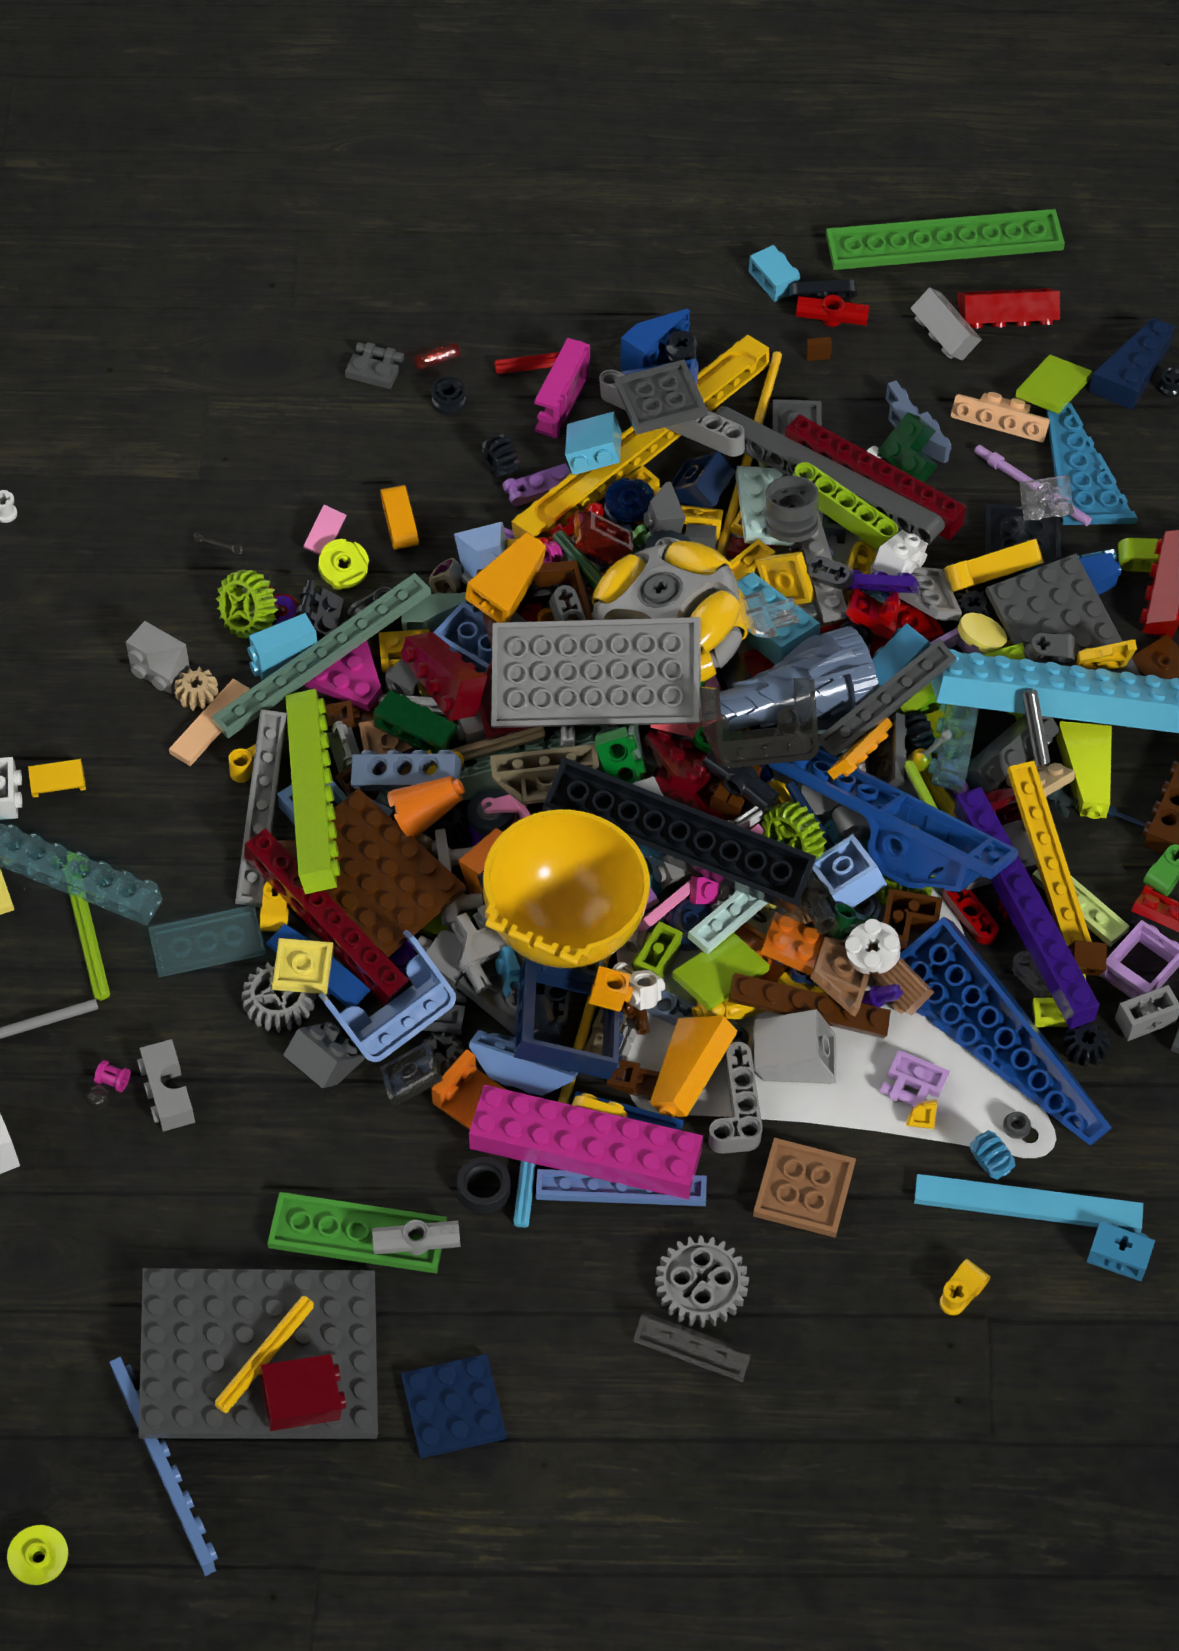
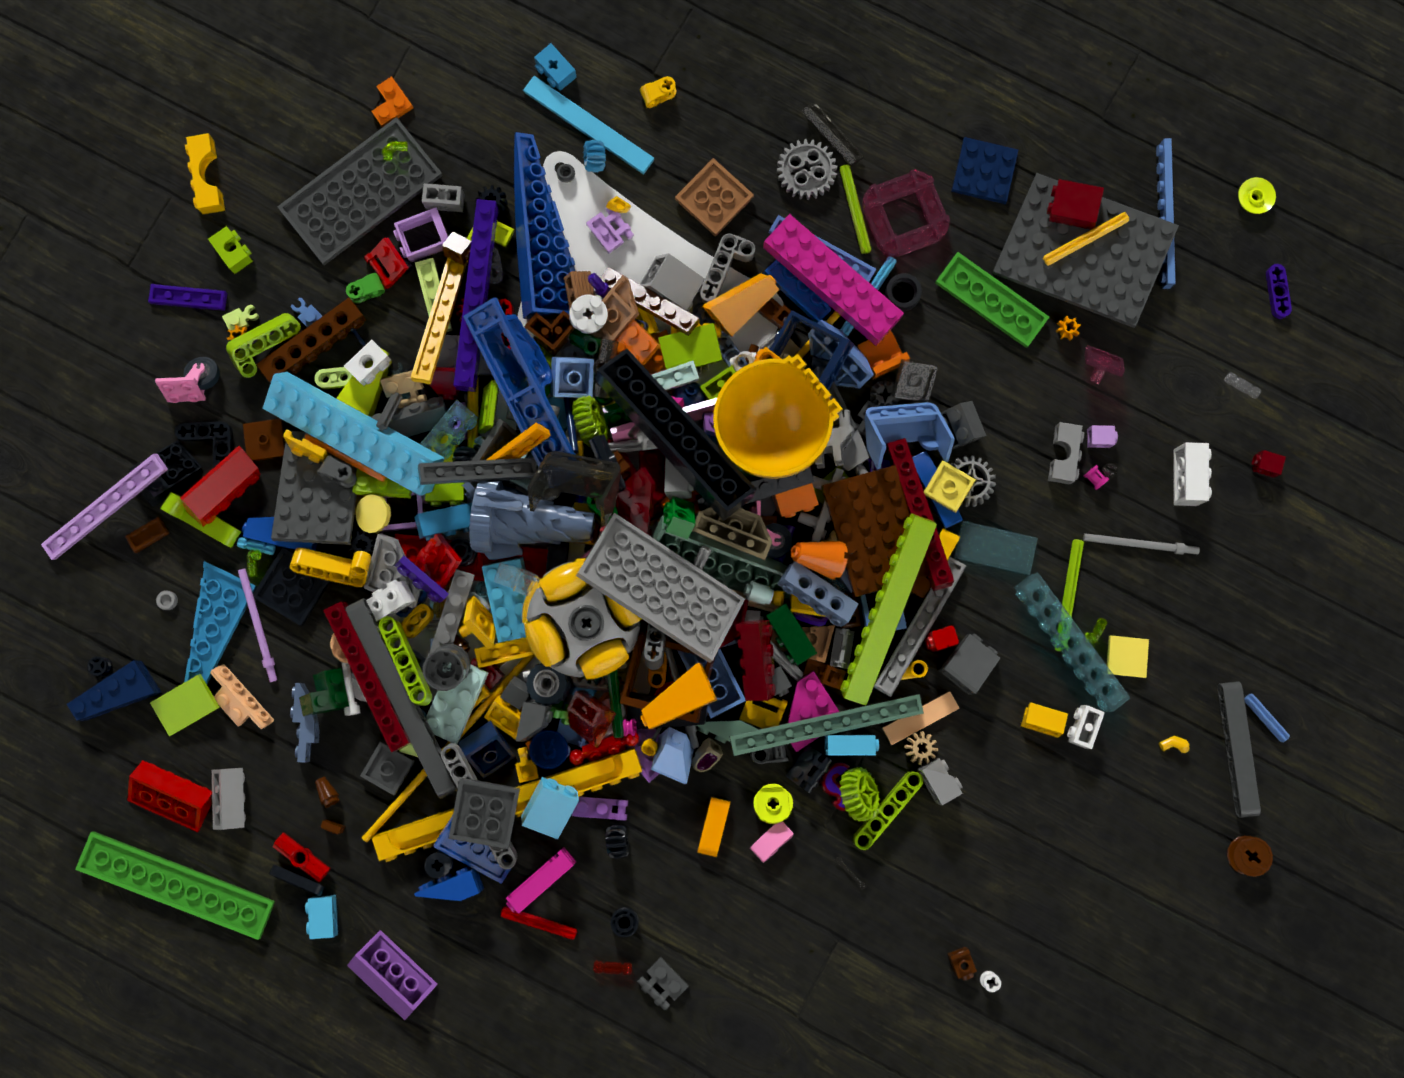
camera: 155 degrees left, 25 degrees up
light grey piece [372,1220,460,1255] -> none
yellow plate [572,1093,628,1118] -> none
black beam [807,556,854,590] -> none
hinge [908,730,952,771] -> none
clear brick [1019,475,1074,521] -> none
none -> light grey tile [156,591,178,610]
none -> clear neon green arm [247,550,261,577]
none -> yellowish green plate [315,367,352,389]
none -> reddish brown cone [315,777,339,808]
none -> white brick [344,340,391,386]
none -> medium lavender slope [347,930,437,1020]
none -> light aqua brick [743,581,774,605]
none -> lime axle [840,165,871,254]
none -> lime beam [853,771,923,850]
none -> clear pink plate [862,169,950,257]
none -> red brick [924,625,959,652]
none -> dark grey slope [938,634,1000,695]
none -> reddish brown brick [947,947,977,980]
none -> light orange gear [1056,316,1081,341]
none -> clear pink tile [1085,345,1125,384]
none -> clear neon green arm [1085,618,1107,644]
none -> lavender brick [1087,425,1118,448]

